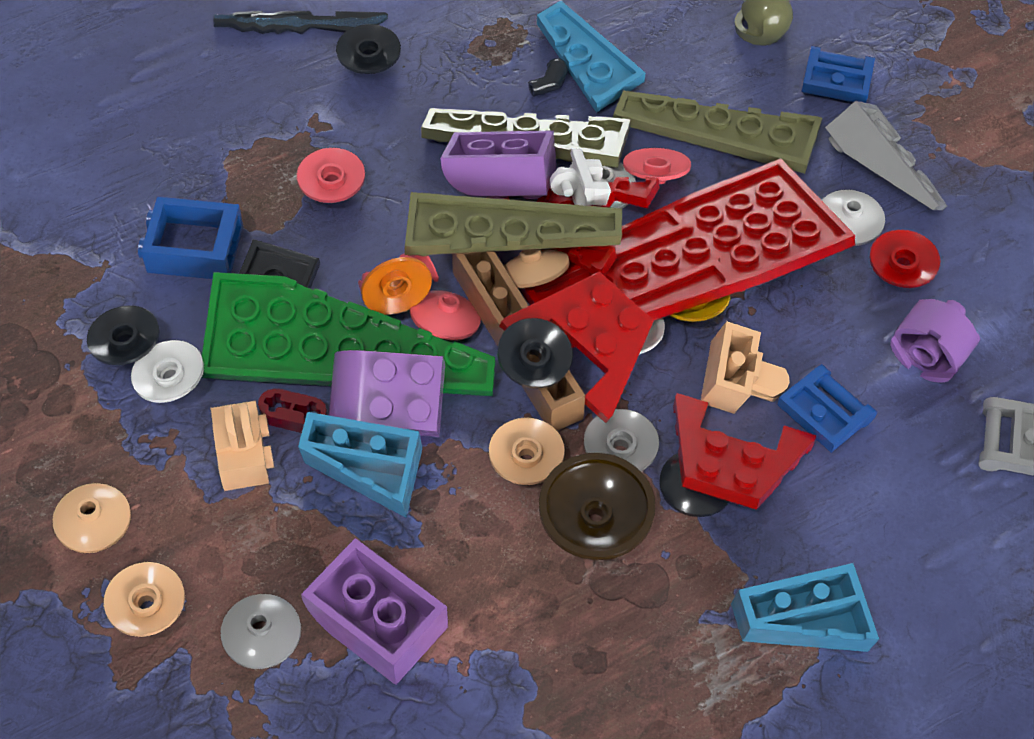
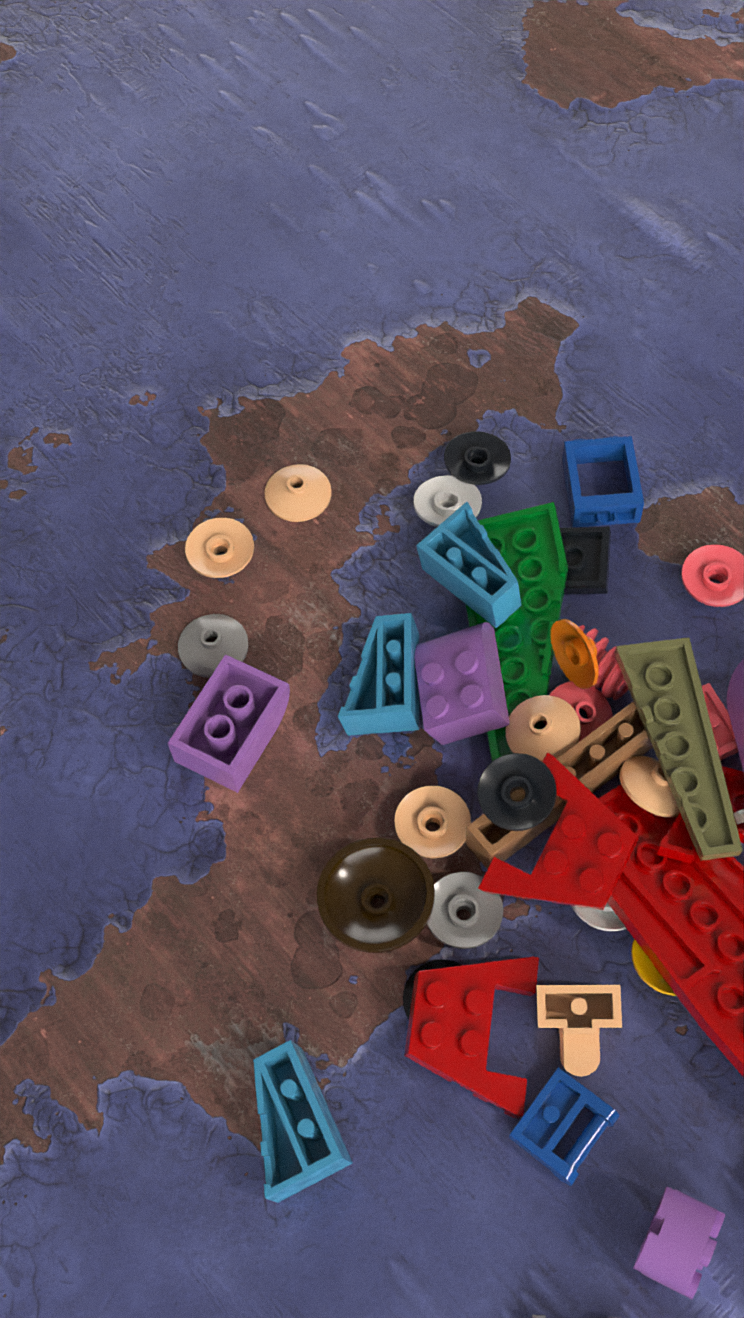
camera: 85 degrees right, 5 degrees up
light nougat brick [211,401,274,491] -> none
dark red beam [258,388,327,433] -> none
none -> dark azure wedge [416,502,522,628]
none -> light nougat dish [506,695,581,761]

